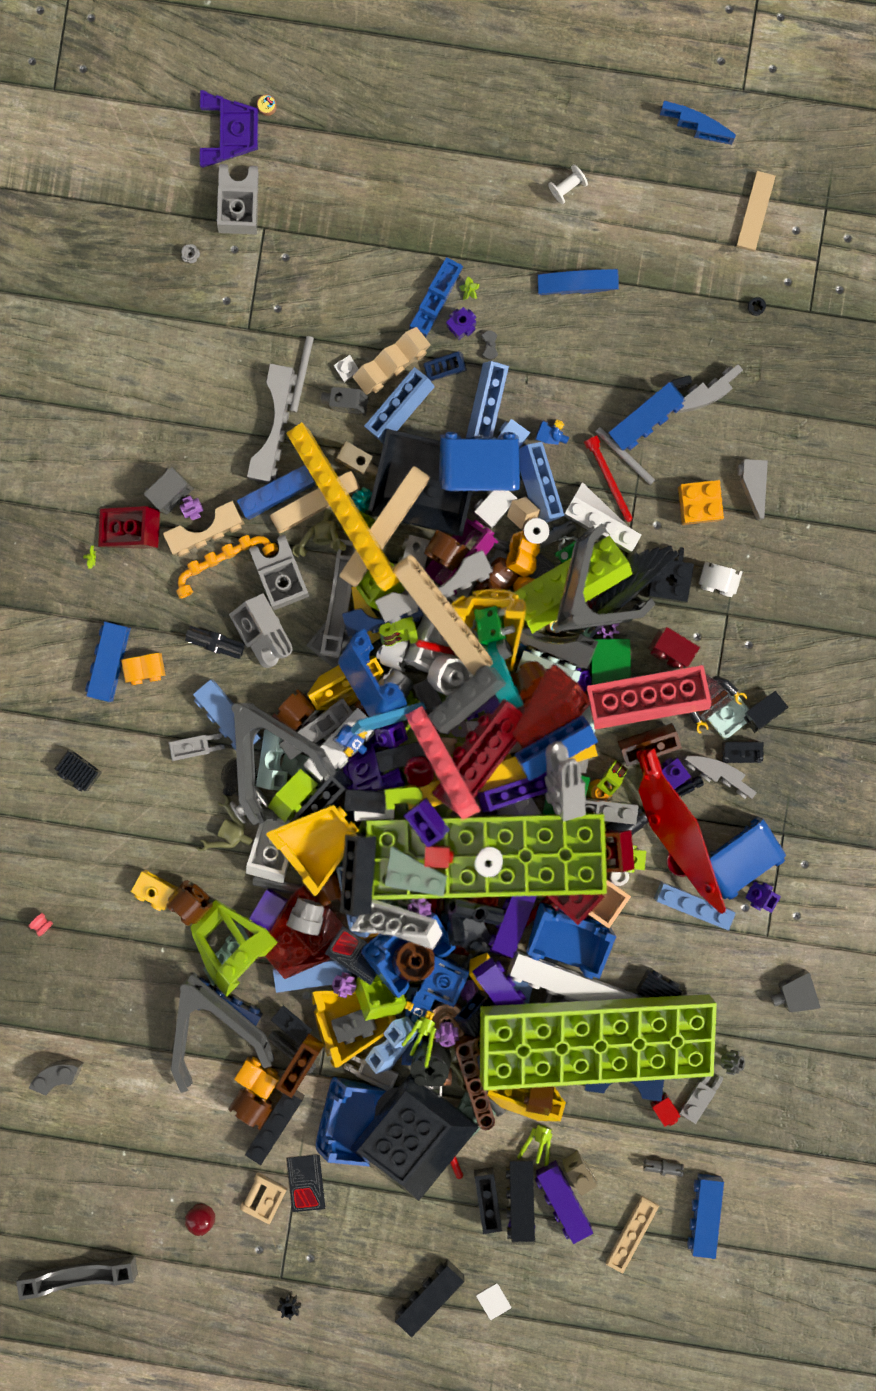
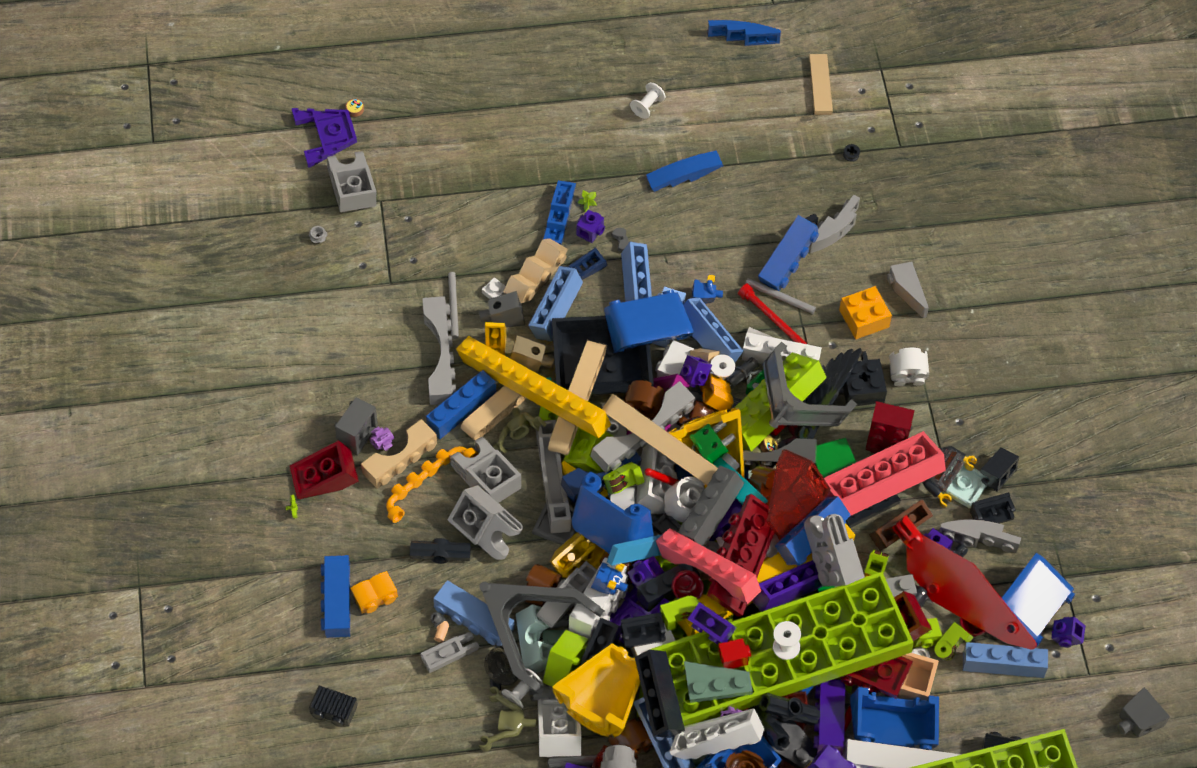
camera: 20 degrees left, 30 degrees down
medium lavender gear [596,624,619,639] -> none
none -> arm [430,612,449,643]
none -> yellow slope [485,322,506,355]
none -> dark purple brick [679,355,712,387]
none -> lime leg [935,622,974,661]

